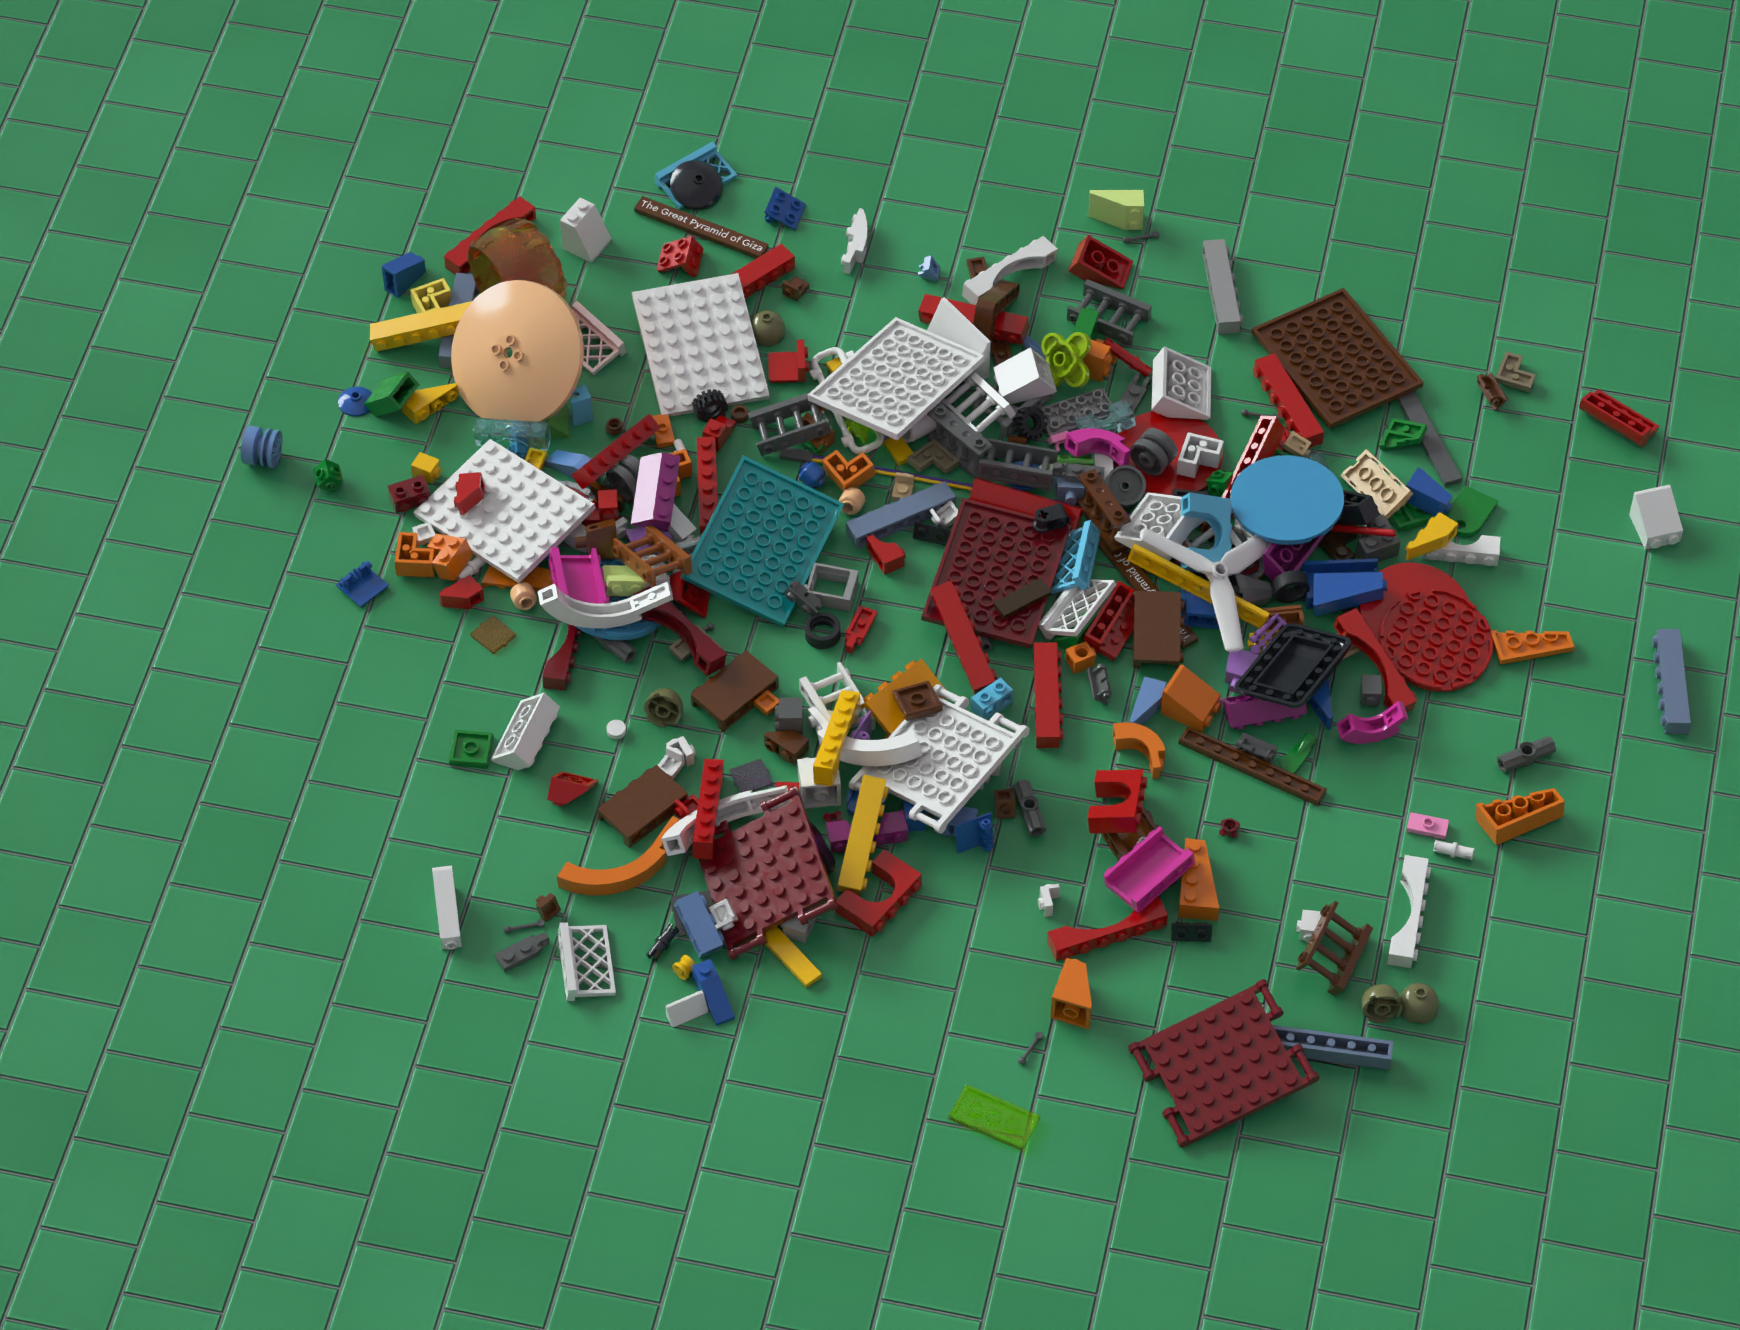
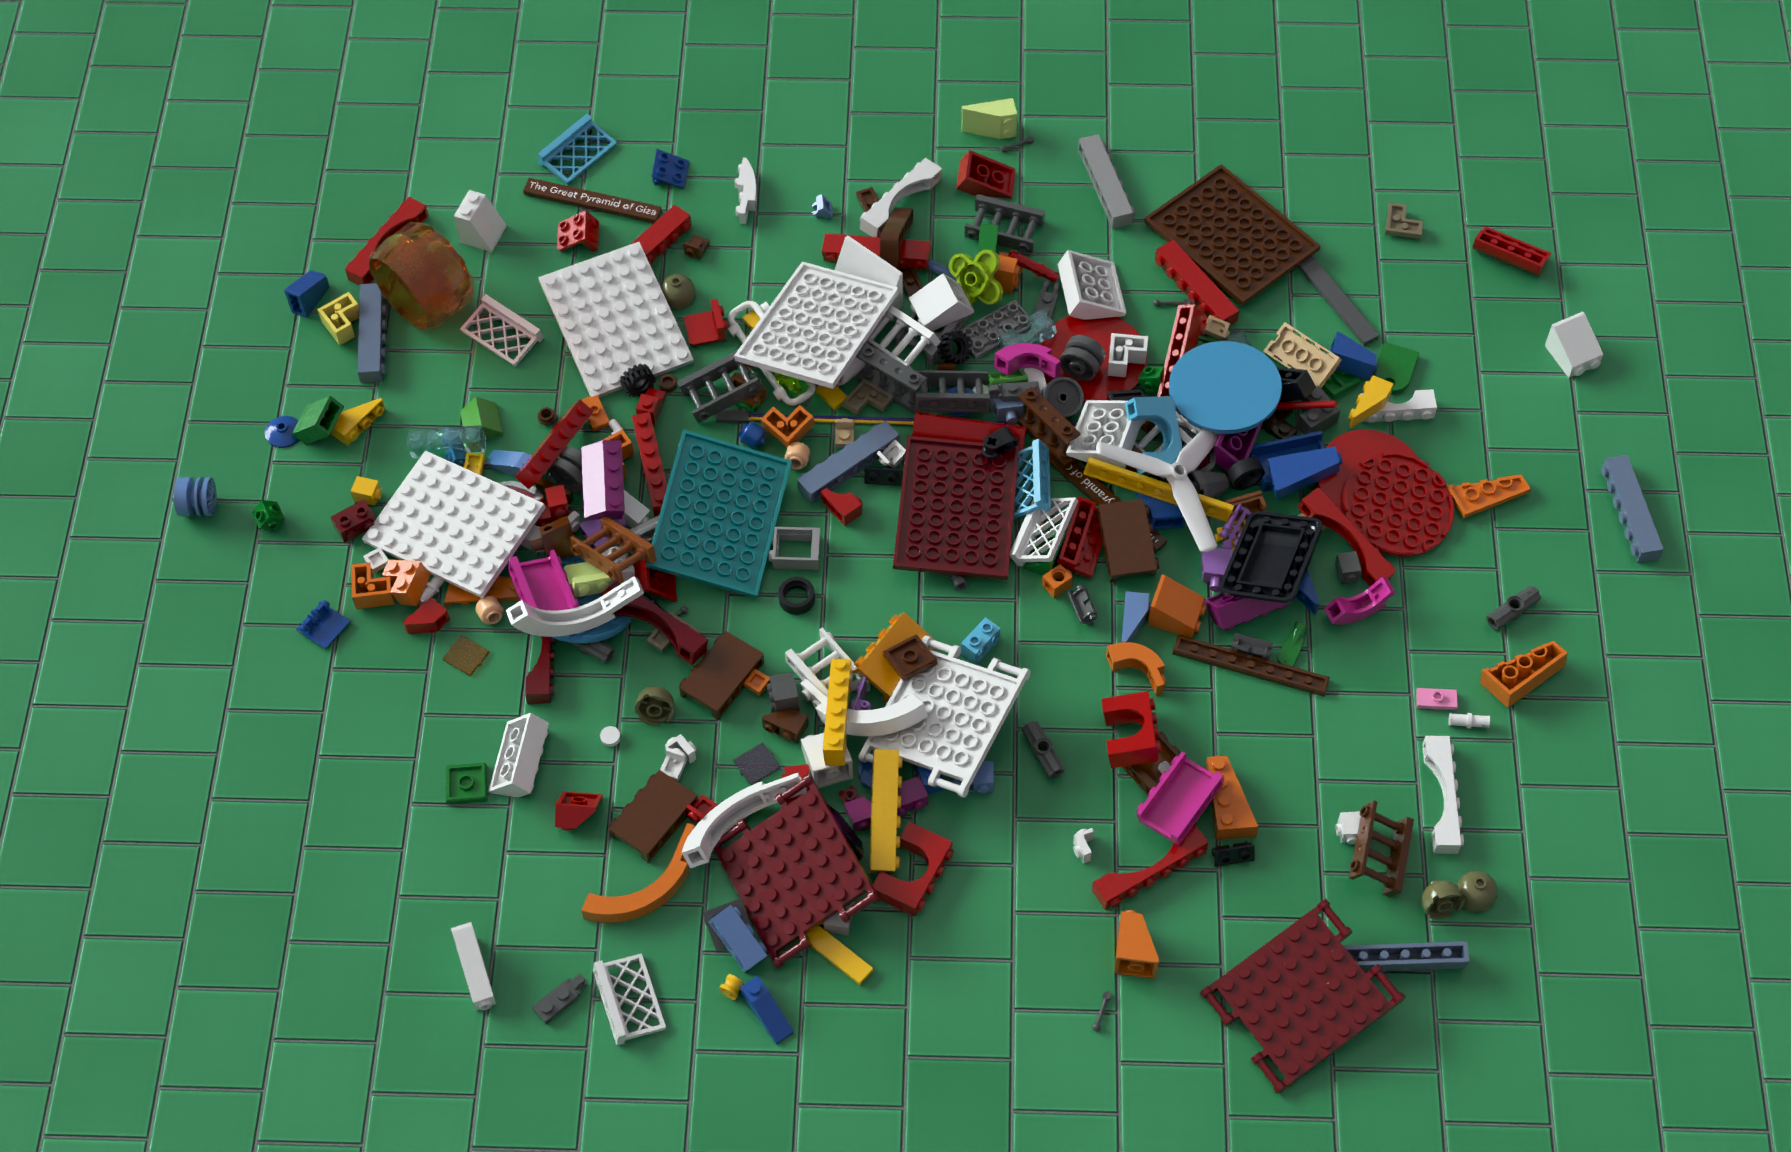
camera: 10 degrees left, 5 degrees up
yellow brick [370,301,472,352] -> none
light nougat dish [451,280,584,428] -> none
red slope [454,472,485,515] -> none
dark grey hinge [503,919,545,933] -> none
reddish brown tile [535,893,561,922] -> none
medium azure hinge [570,384,593,426] -> none
black pin [646,923,679,962] -> none
white slope [665,990,708,1027] -> none
black dish [670,160,723,210] -> none
red arch [693,759,724,860] -> none
white bracket [709,898,738,931] -> none
dark grey hinge [784,581,823,615] -> none
red hinge [844,606,878,654] -> none
red brick [930,581,998,695] -> none
clear neon green tile [948,1084,1040,1151] -> none
blue hinge [955,812,994,853] -> none
dark brown tile [993,578,1051,619] -> none
reddish brown bracket [994,789,1016,819] -> none
red brick [1033,643,1064,748] -> none
bright pink tile [1047,430,1069,452] -> none
dark red plate [1219,818,1240,838] -> none
green wing [1379,418,1428,450] -> none
reddish brown hinge [1477,373,1508,411] -> none

